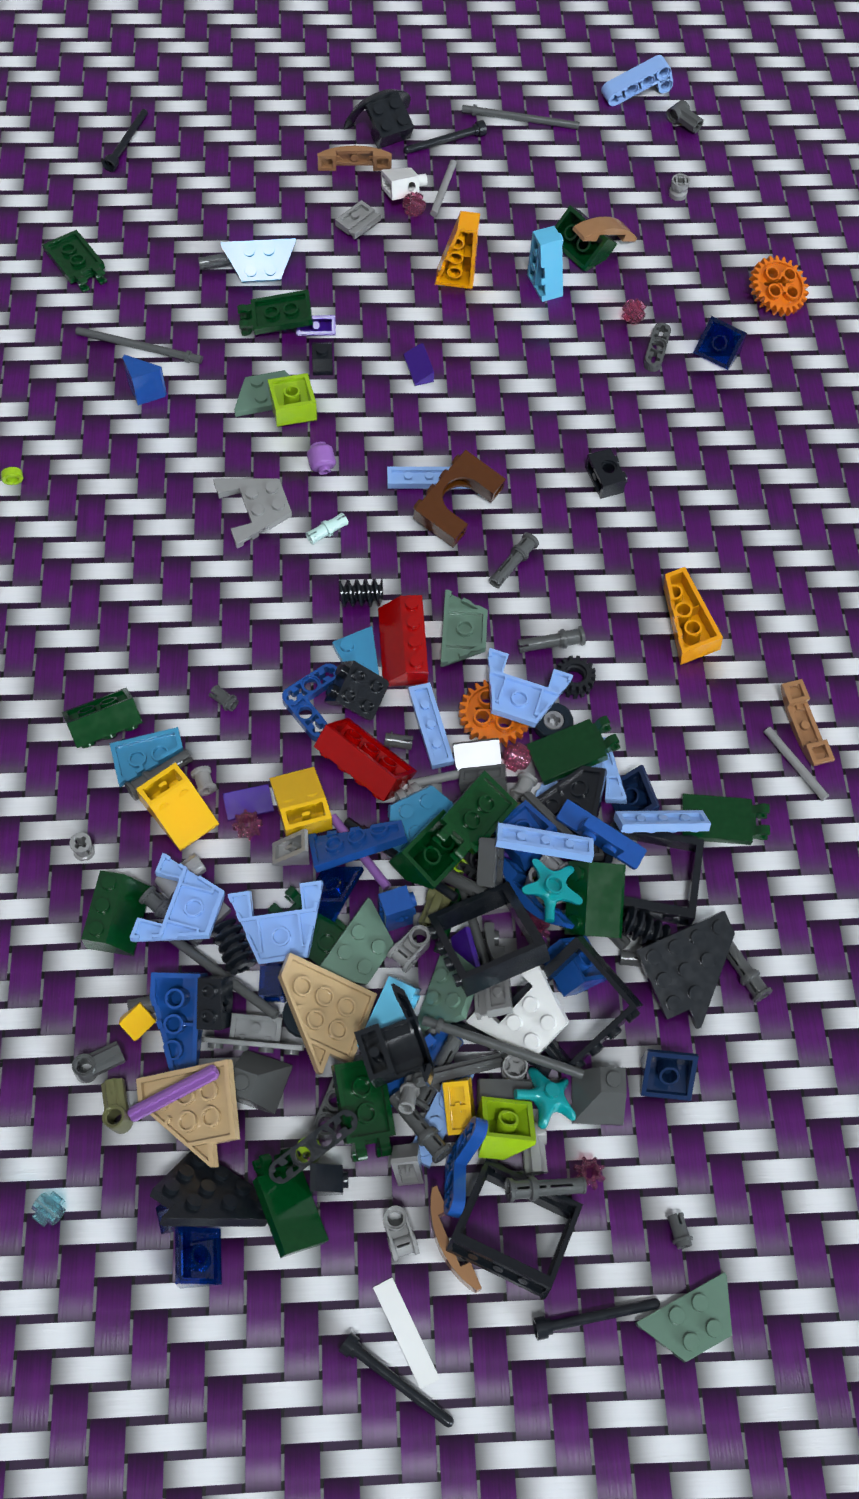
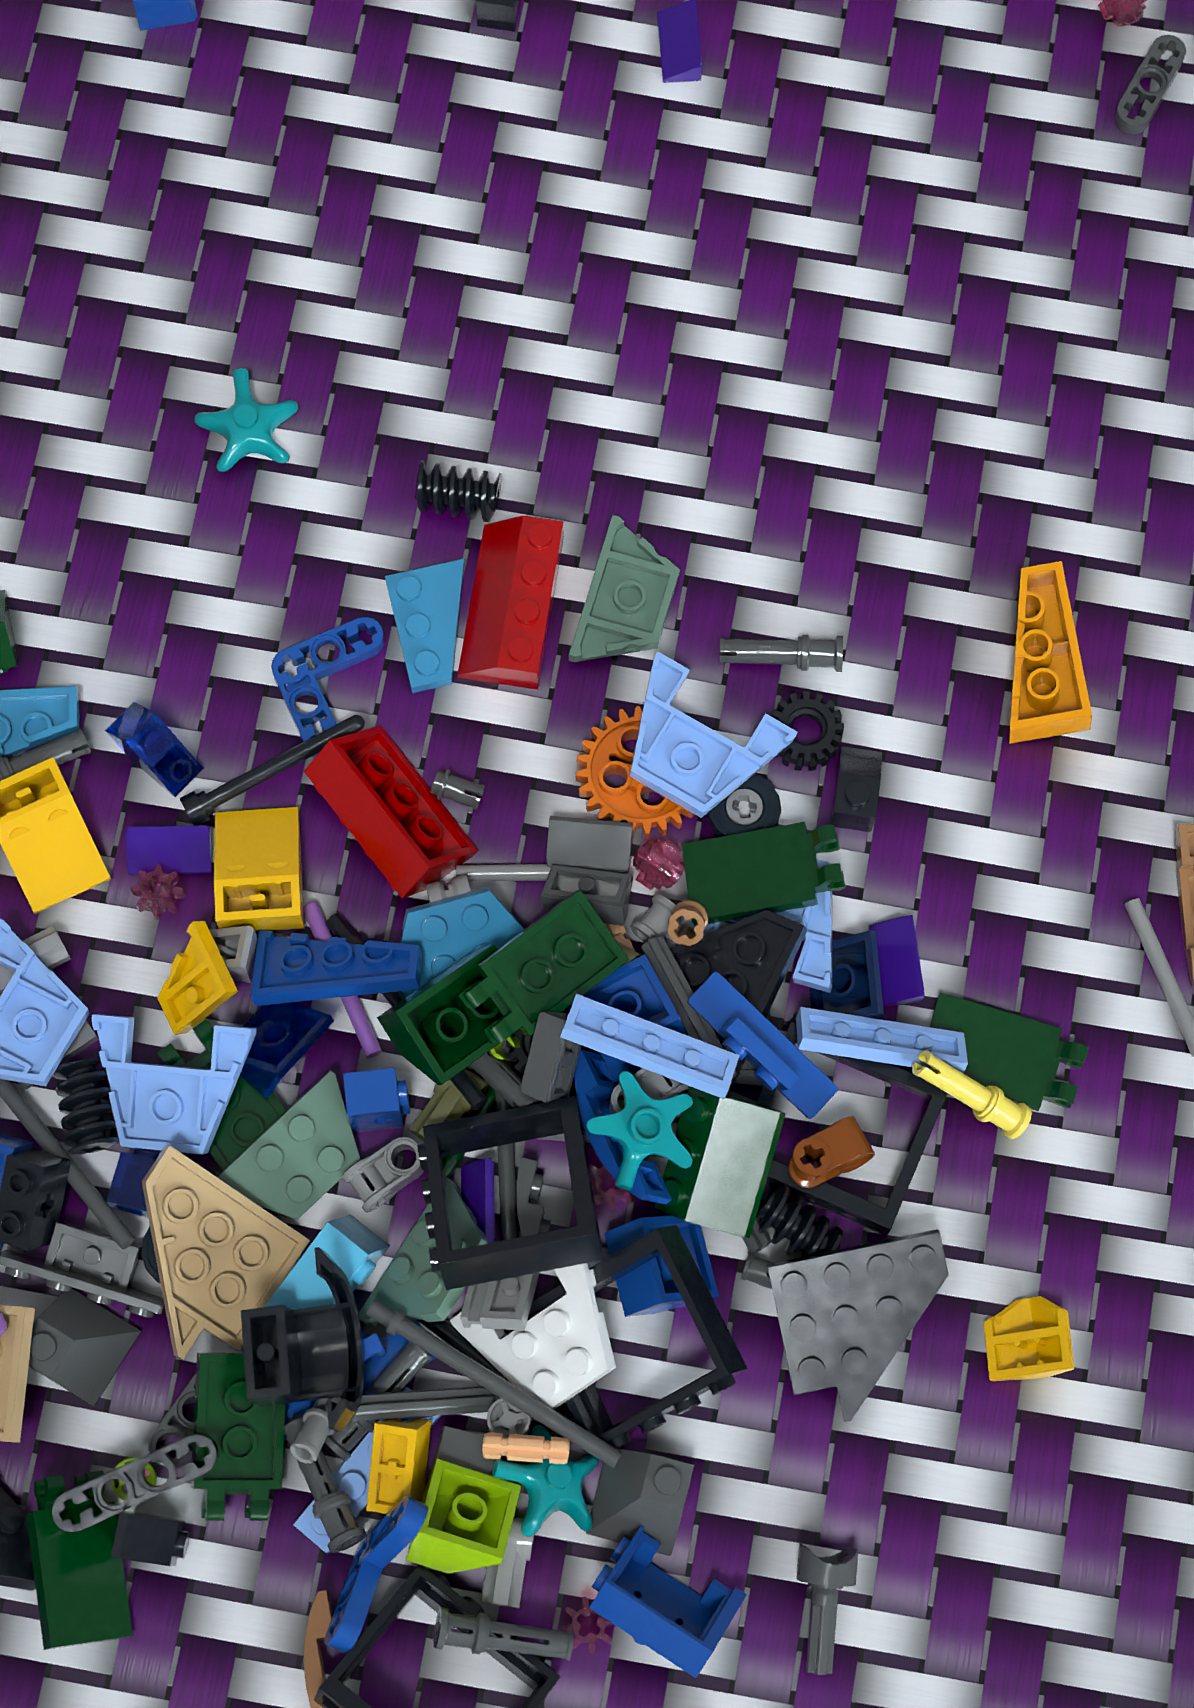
camera: 15 degrees right, 10 degrees up
light grey bush [190,766,217,796] -> none
dark grey pin [209,685,239,711] -> none
light grey wing [213,478,292,548] -> none
sand green wing [234,370,290,417] -> none
lime slope [268,373,317,427] -> none
light aqua pin [306,513,348,545] -> none
medium lavender head [307,442,336,475] -> none
black bracket [324,661,389,720] -> none
light grey piece [383,1205,420,1262] -> none
light blue plate [387,467,470,489] -> none
light grey slope [391,1143,424,1186] -> none
light blue plate [408,682,454,770] -> none
reddish brown arch [413,450,506,548] -> none
dark grey pin [489,532,539,588] -> none
black brick [585,448,627,499] -> none
dark blue slope [640,1049,699,1101] -> none
dark grey pin [727,941,773,1003] -> none
none -> clear blue slope [105,702,204,797]
none -> yellow wing [157,921,238,1035]
none -> black piece [180,715,365,826]
none -> teal animal [194,368,298,472]
none -> light nougat axle [482,1432,570,1464]
none -> blue piece [589,1525,747,1678]
none -> medium nougat bush [667,900,708,946]
none -> dark orange piece [788,1116,875,1188]
none -> dark grey piece [796,1544,858,1675]
none -> black slope [830,746,882,832]
none -> dark purple slope [868,915,925,1007]
none -> light yellow pin [912,1050,1032,1139]
none -> yellow slope [983,1296,1075,1381]

